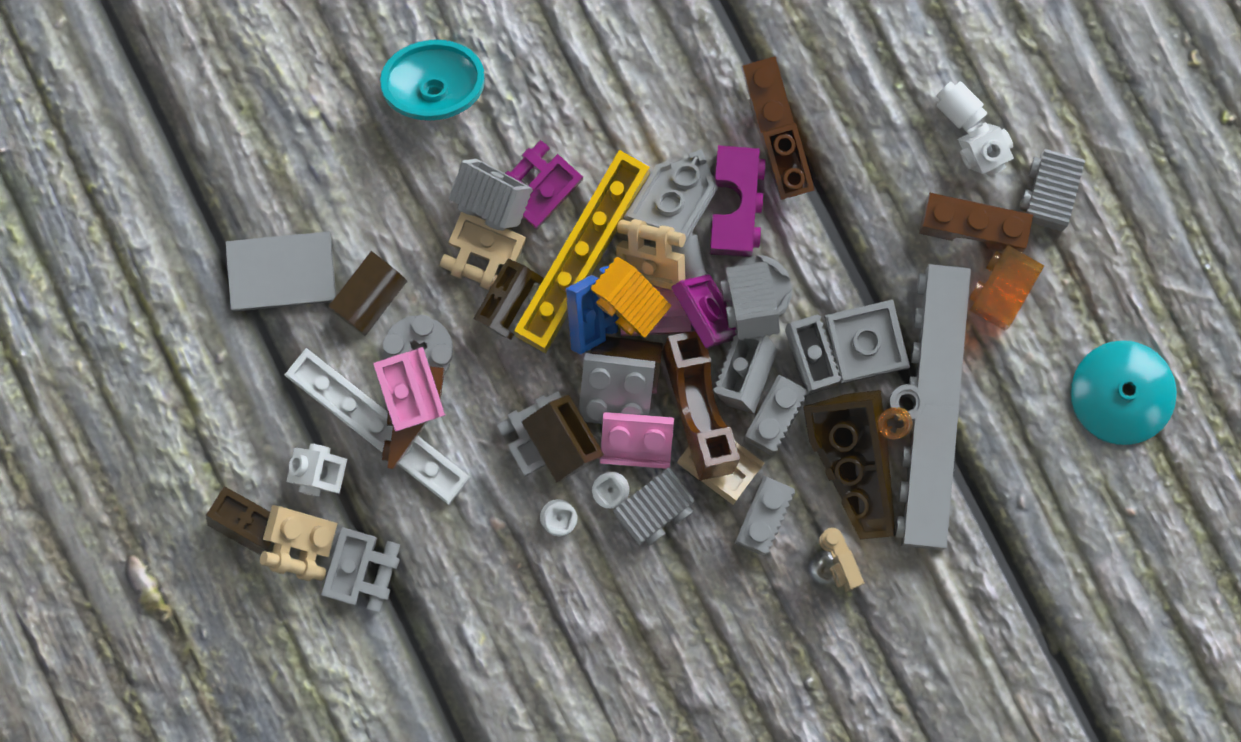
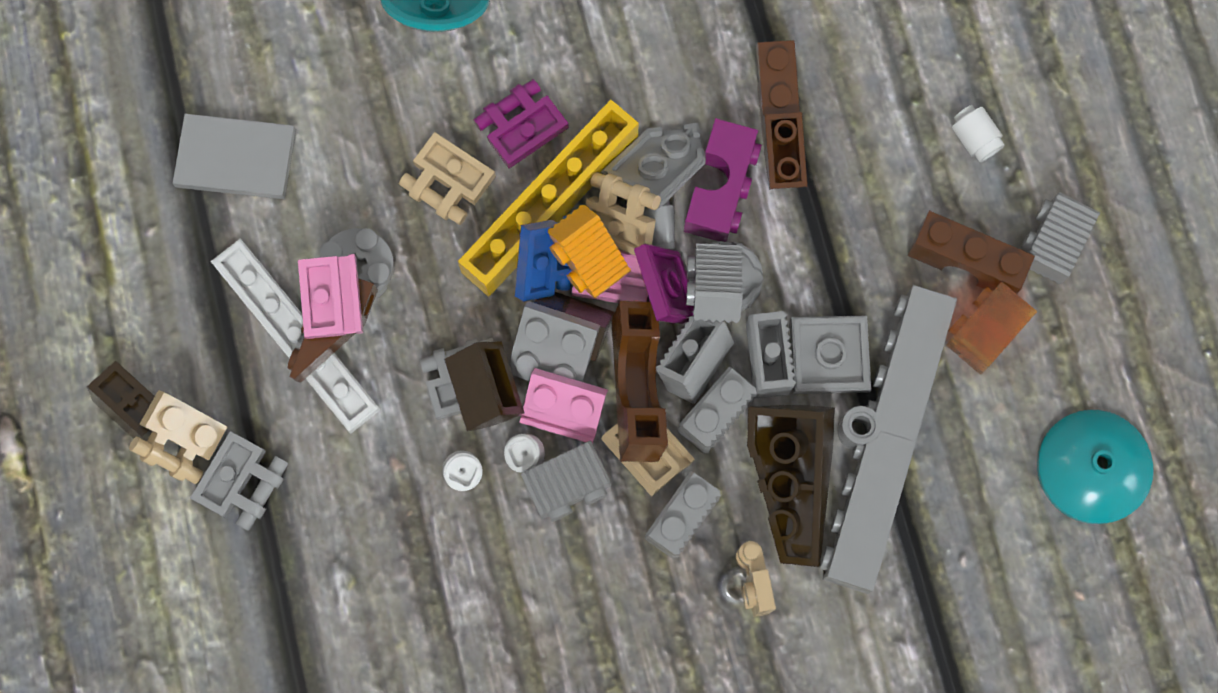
camera: 10 degrees right, 5 degrees down
white brick [286,444,347,497] -> none
dark brown brick [329,251,407,336] -> none
light grey brick [449,159,533,231] -> none
dark brown hinge [473,258,544,340] -> none
clear orange bush [878,407,913,440] -> none
white brick [958,122,1014,176] -> none

